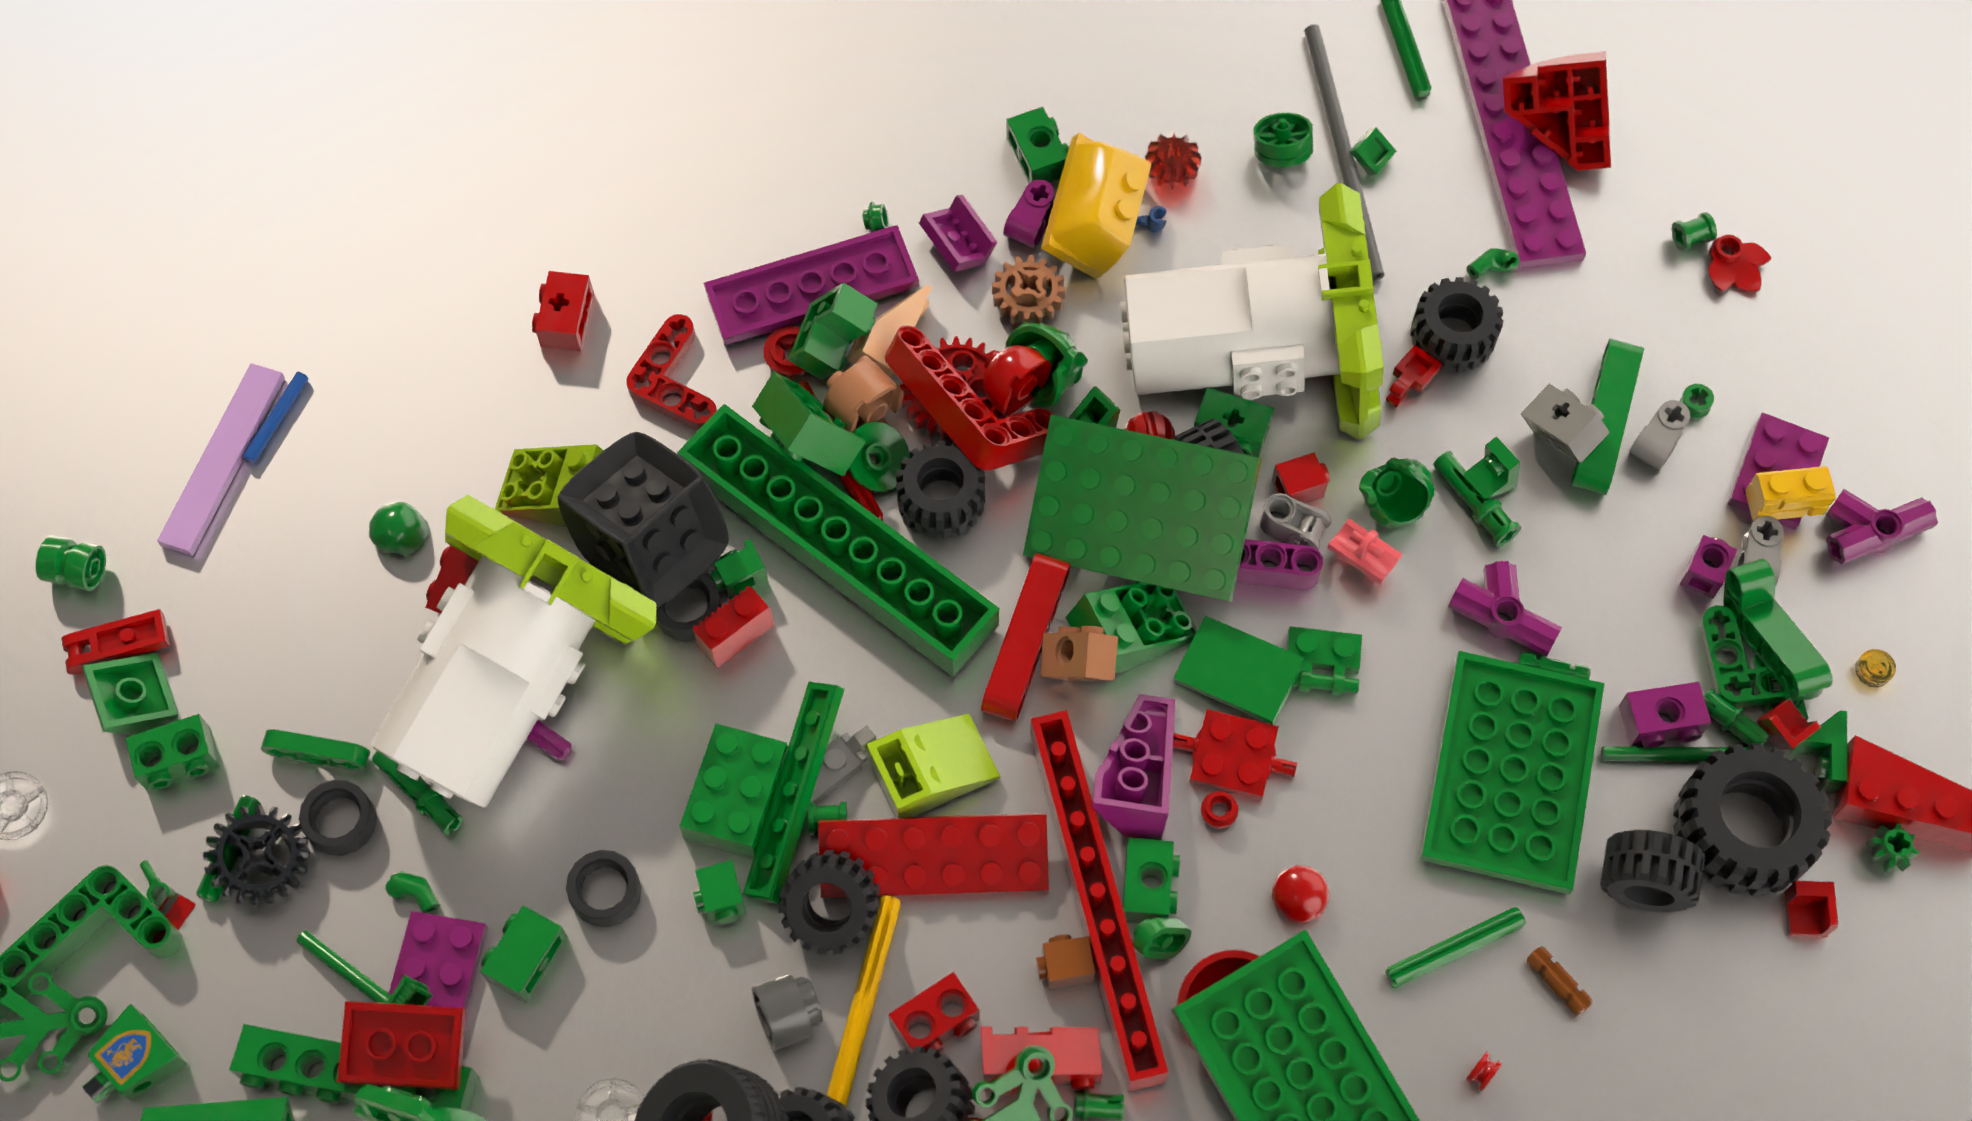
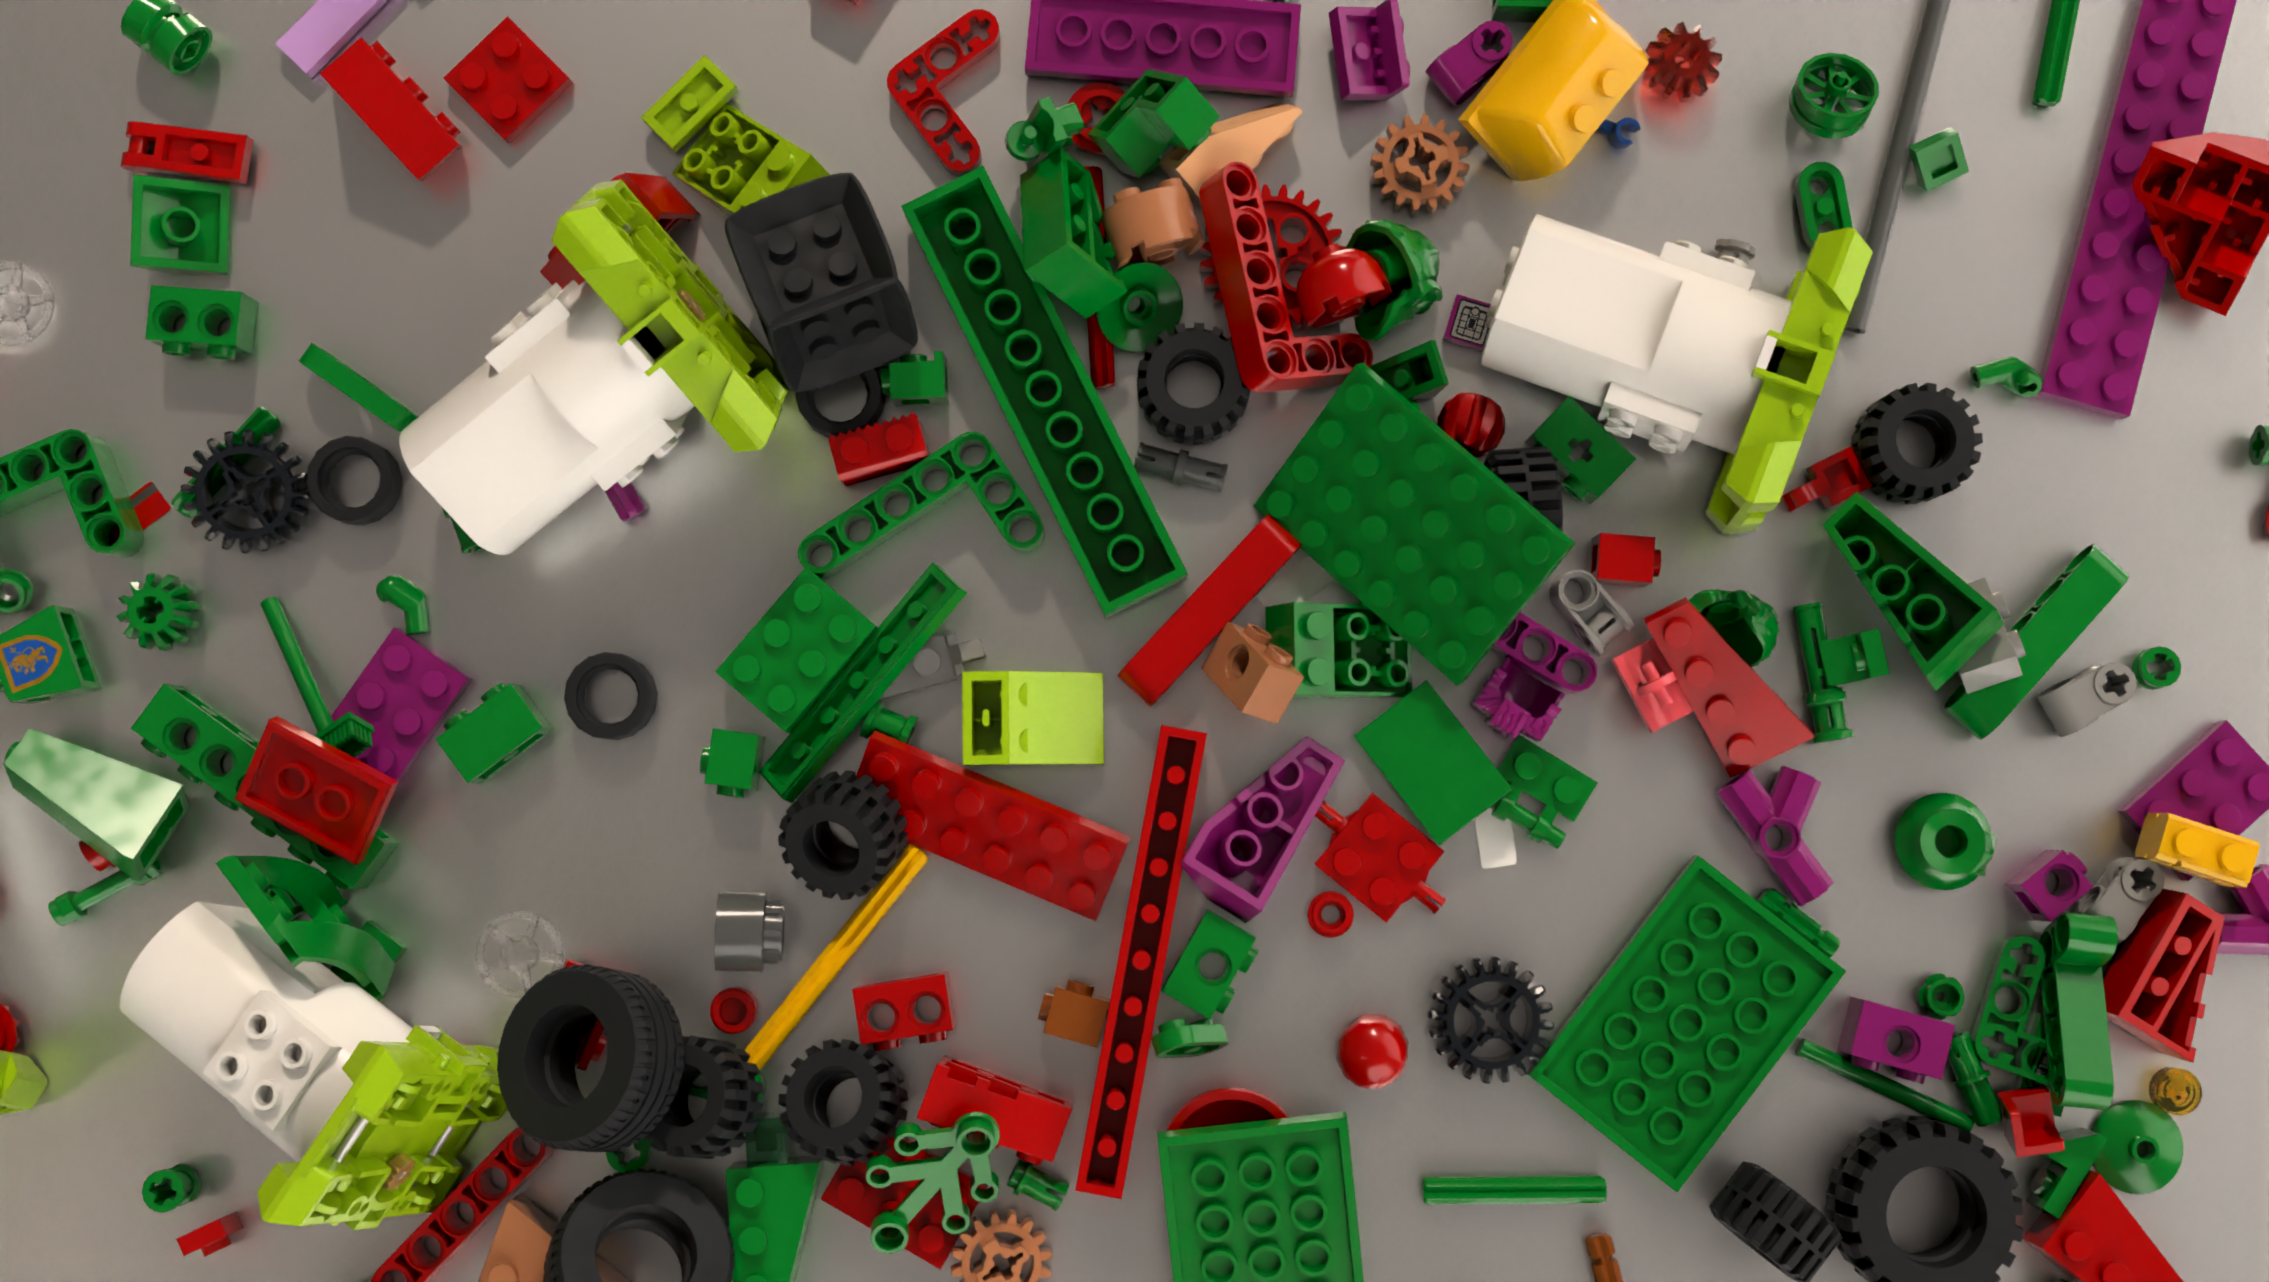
camera: 30 degrees right, 20 degrees up
green hand [140,860,175,907] -> none
green hair [369,501,428,556] -> none
none -> green gear [116,573,202,651]
none -> red wedge [319,38,462,181]
none -> red plate [443,16,573,145]
none -> lime plate [641,55,739,153]
none -> red tile [710,987,758,1034]
none -> green beam [798,432,1045,578]
none -> green hips [1005,97,1084,165]
none -> dark grey pin [1134,442,1228,493]
none -> black gear [1427,956,1554,1084]
none -> tile [1442,294,1491,352]
none -> magenta hair [1471,657,1565,742]
none -> white sticker [1474,808,1517,869]
none -> red wing [1644,597,1815,778]
none -> green plate [1794,162,1853,249]
none -> green wedge [1823,492,2004,692]
none -> green piece [1895,793,1997,890]
none -> green plate [1917,973,1965,1020]
none -> green dish [2091,1100,2183,1194]
none -> red wedge [2103,889,2225,1063]

